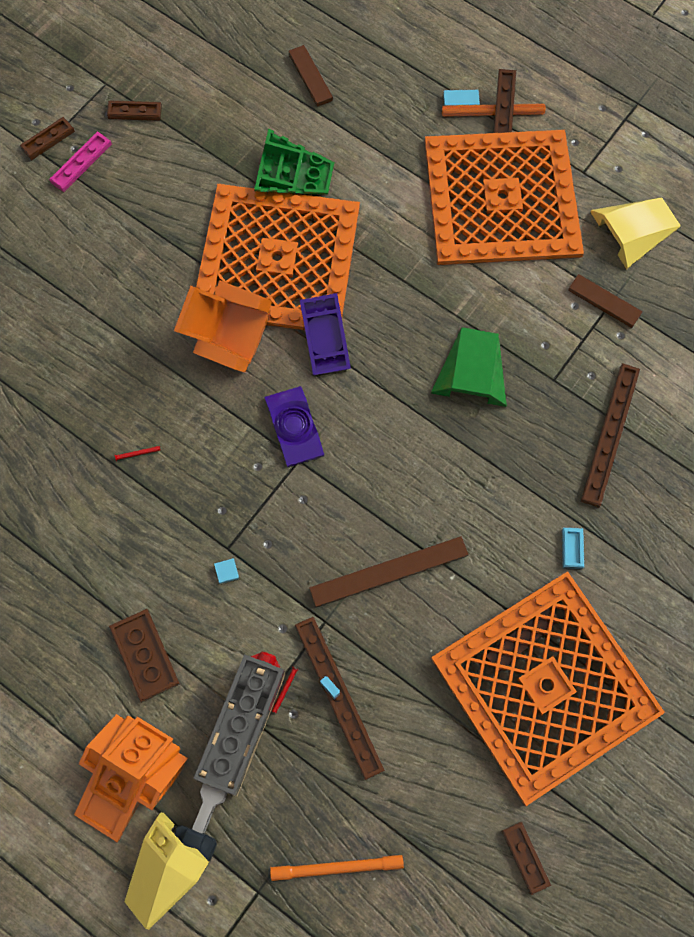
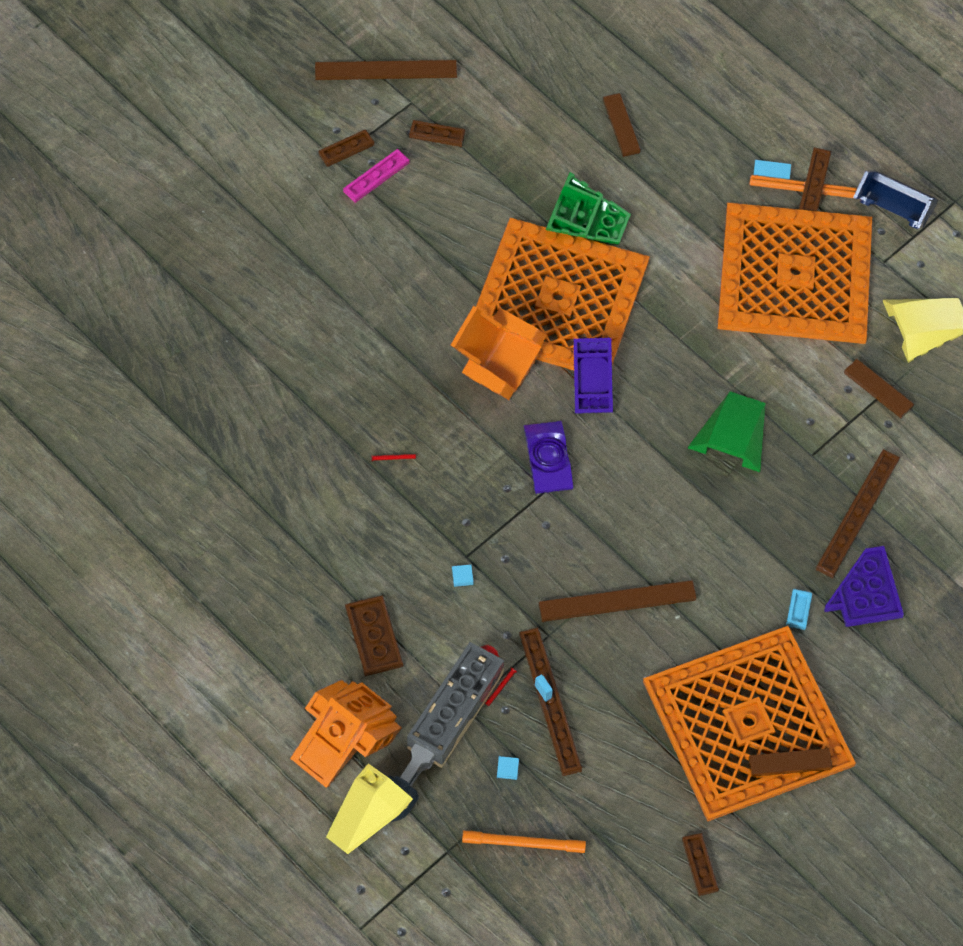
camera: 10 degrees right, 10 degrees down
none -> reddish brown tile [315,60,457,80]
none -> medium azure tile [497,756,519,780]
none -> reddish brown tile [749,748,832,777]
none -> dark purple wing [824,546,904,627]
none -> dark blue windscreen [853,170,939,229]

